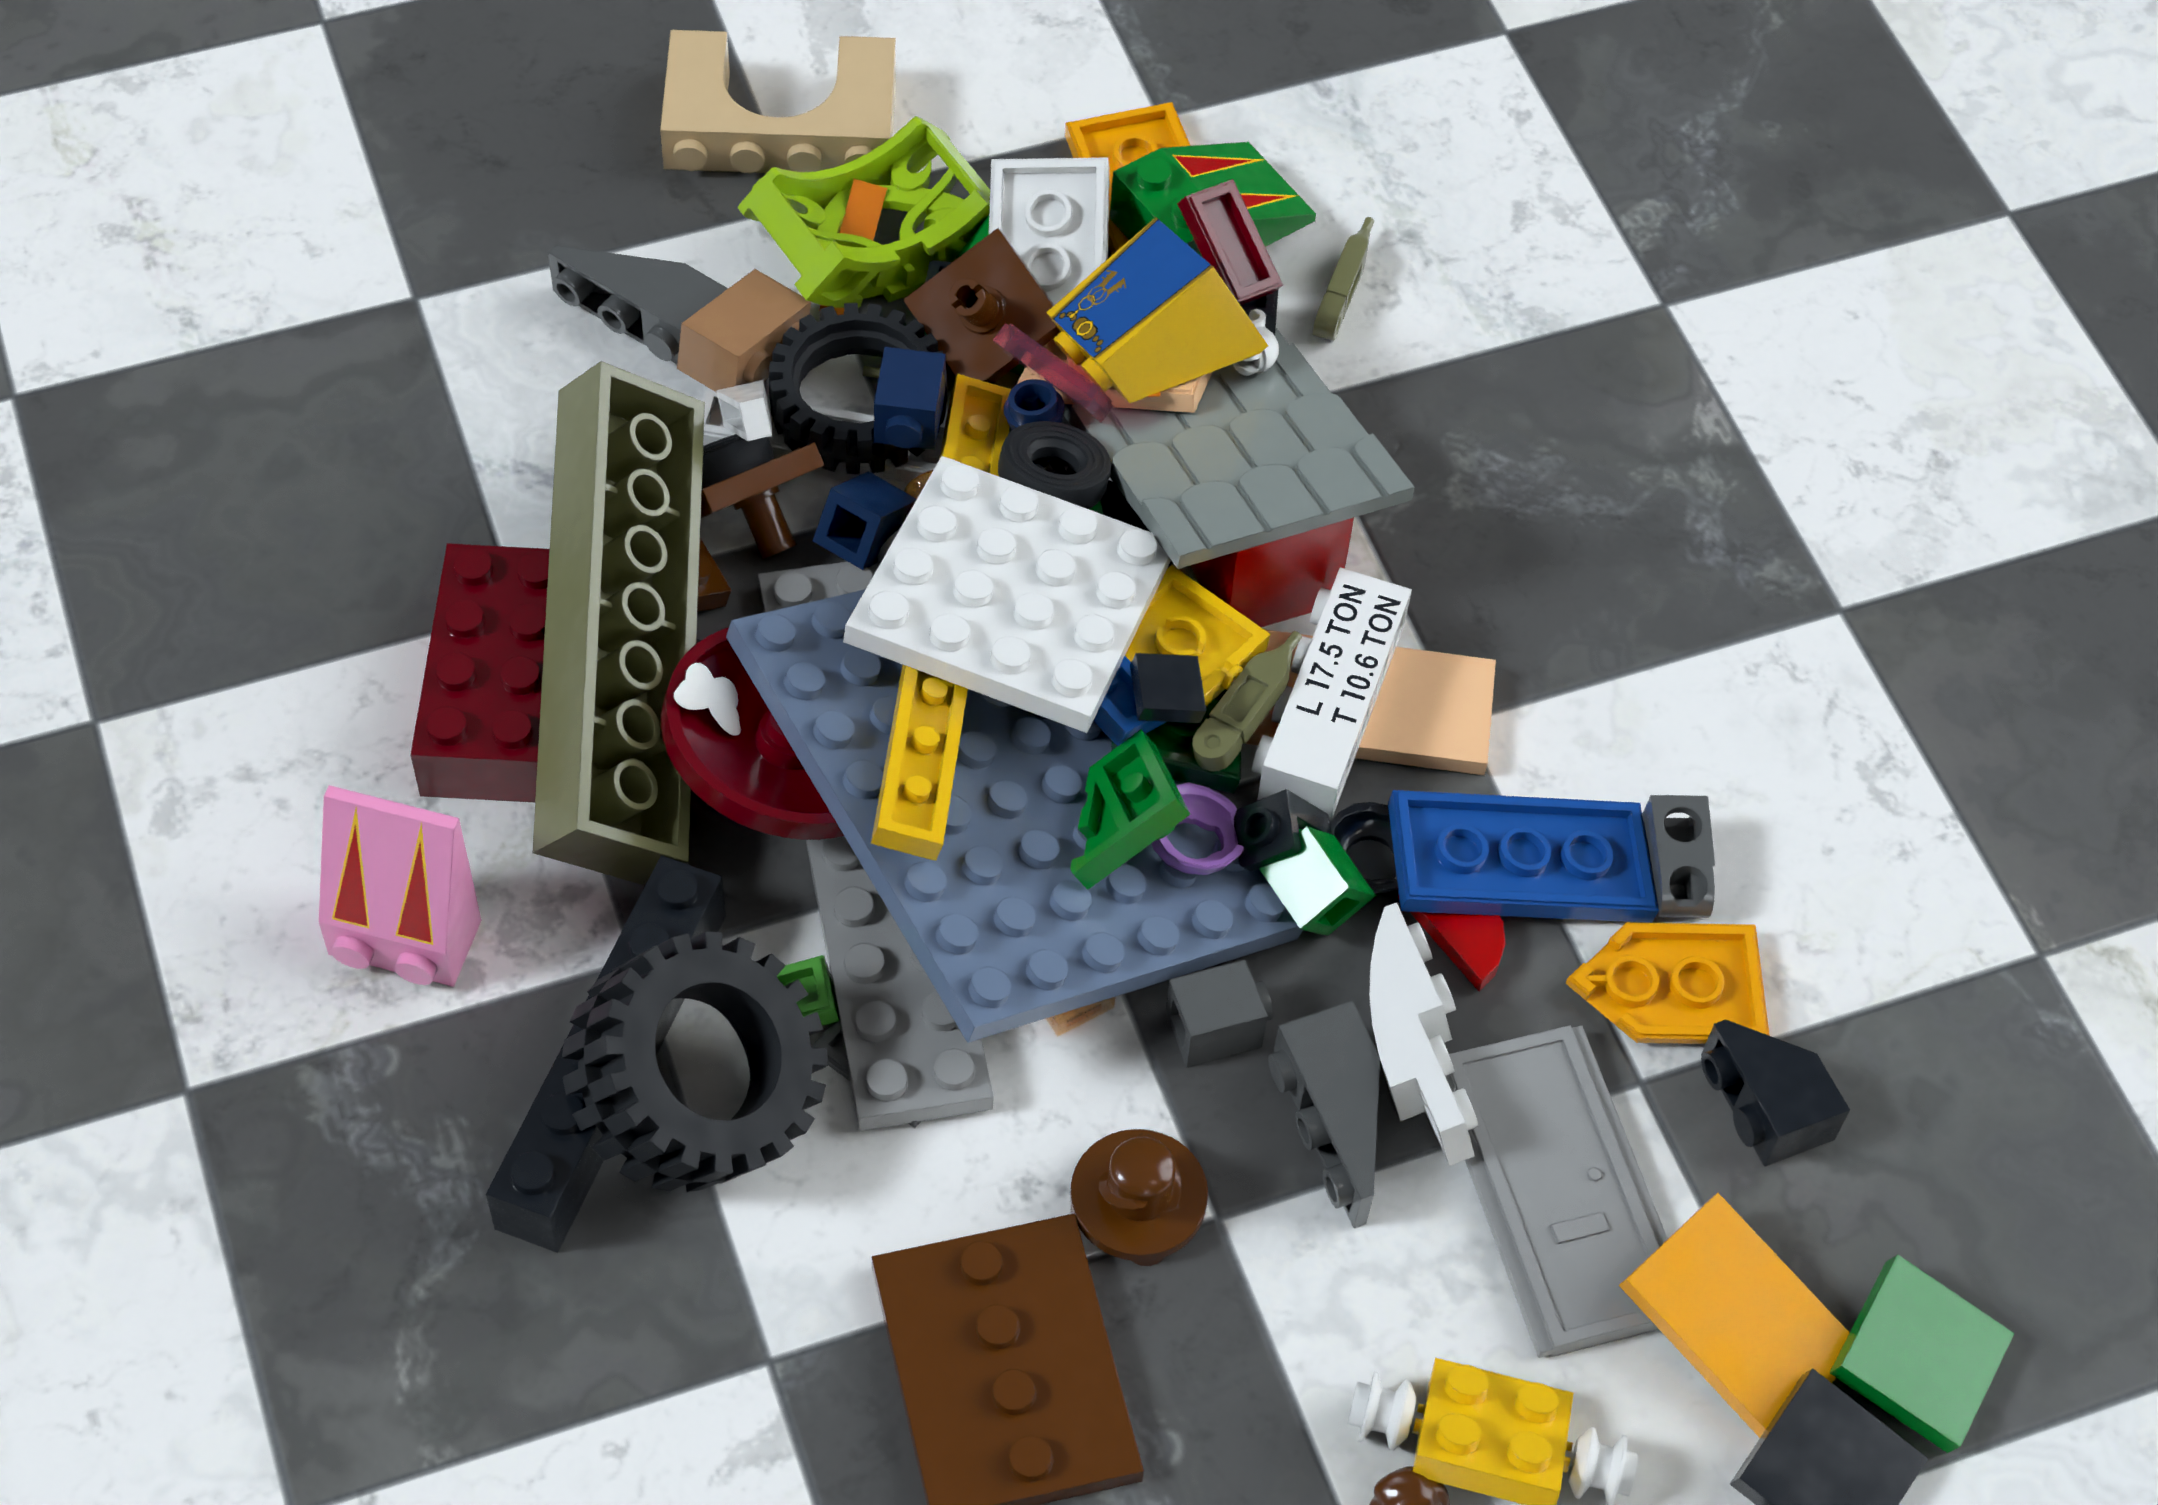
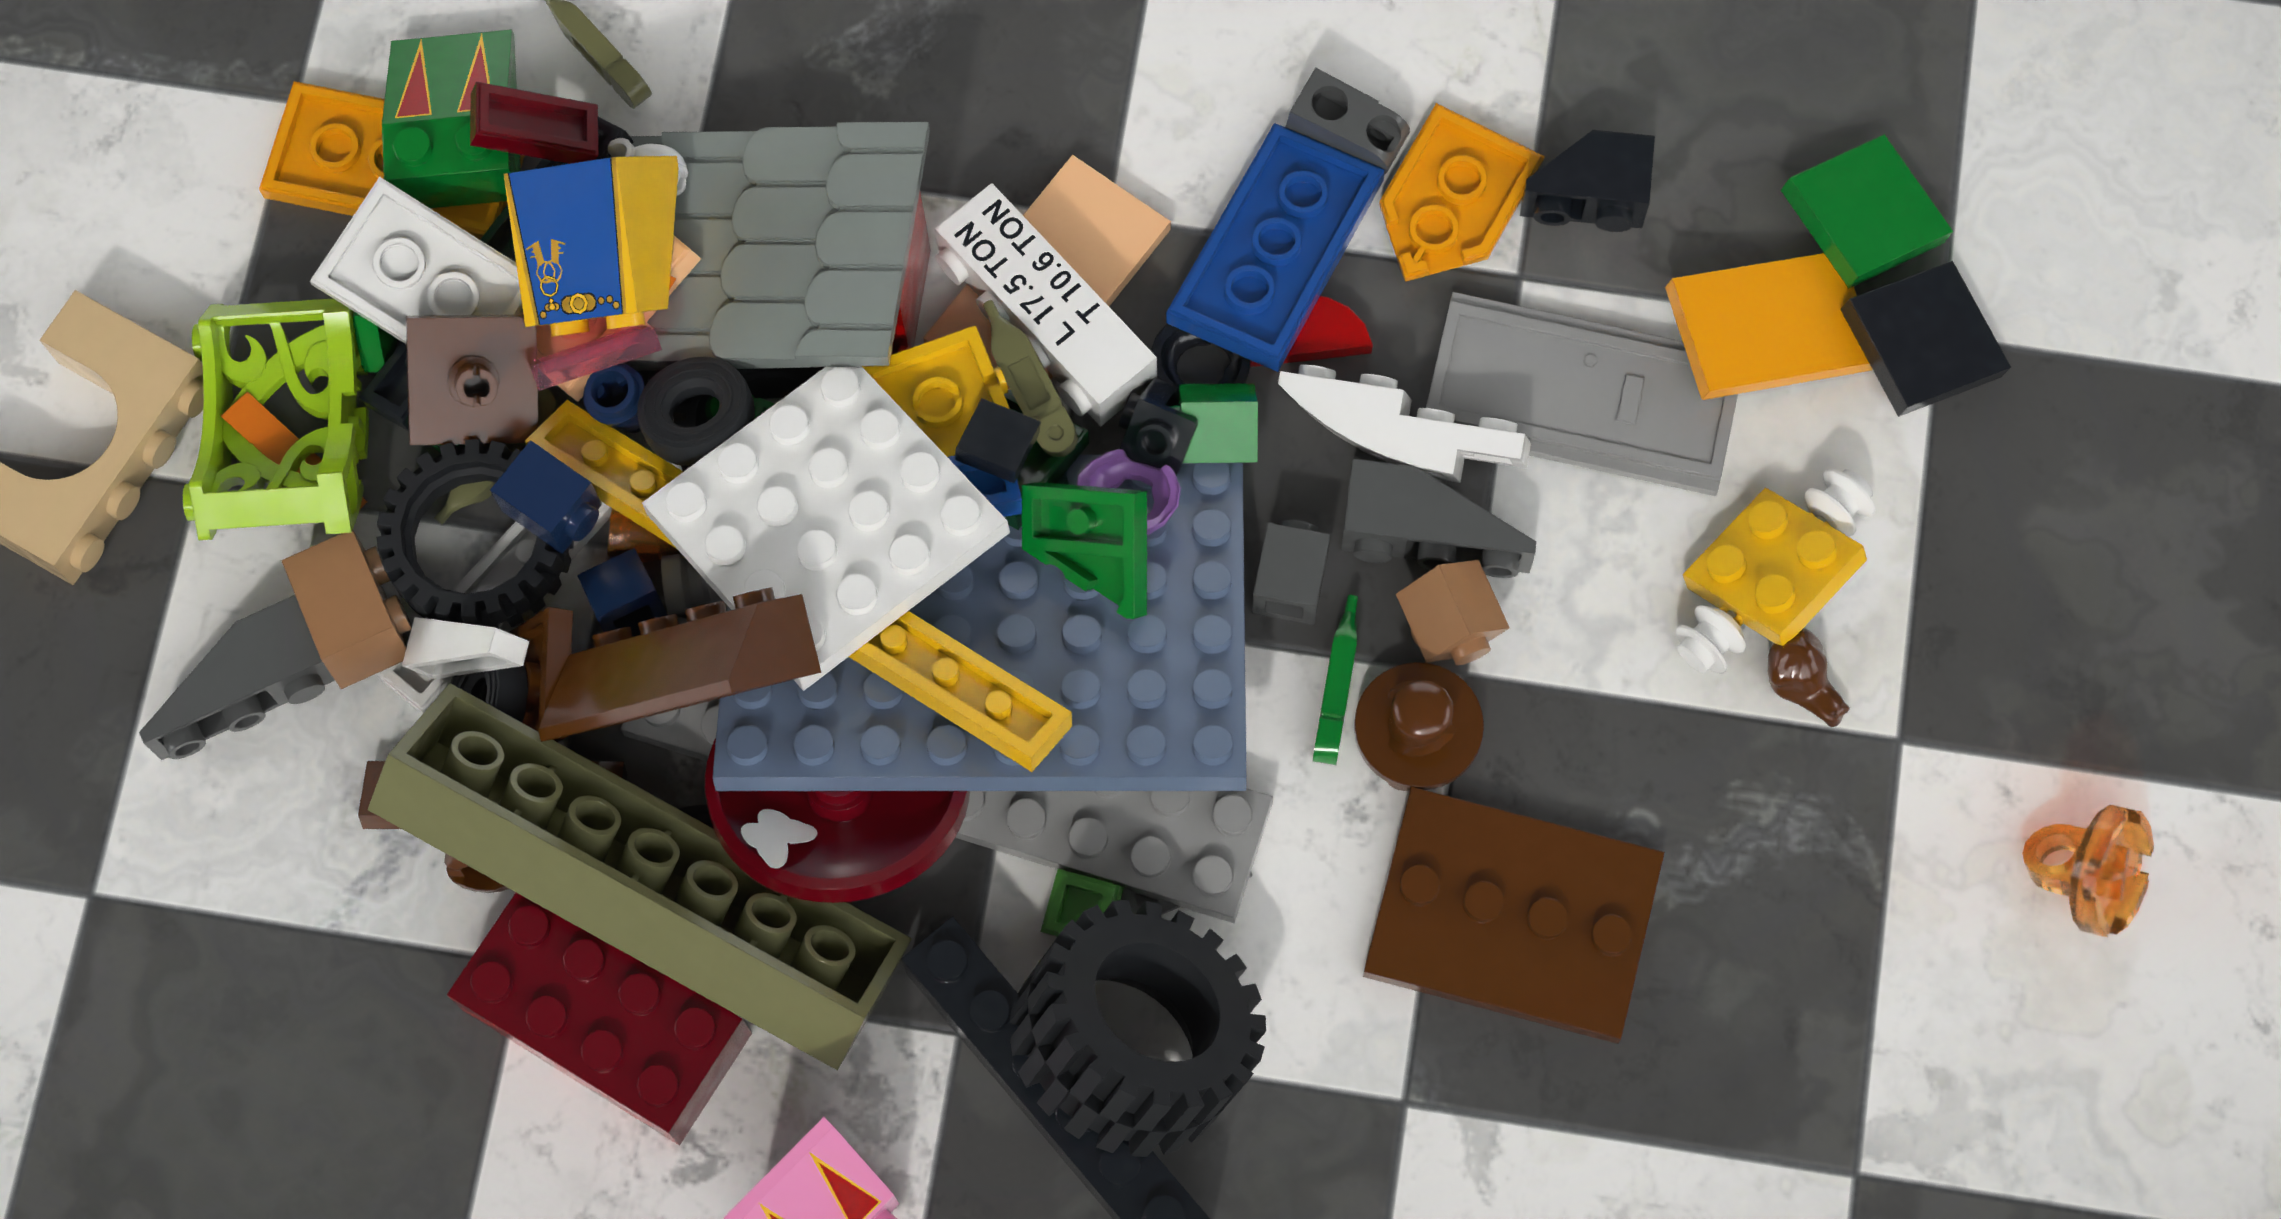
camera: 55 degrees left, 15 degrees up
none -> reddish brown slope [538,587,821,742]
none -> green piece [1312,595,1358,765]
none -> medium nougat brick [1396,560,1510,666]

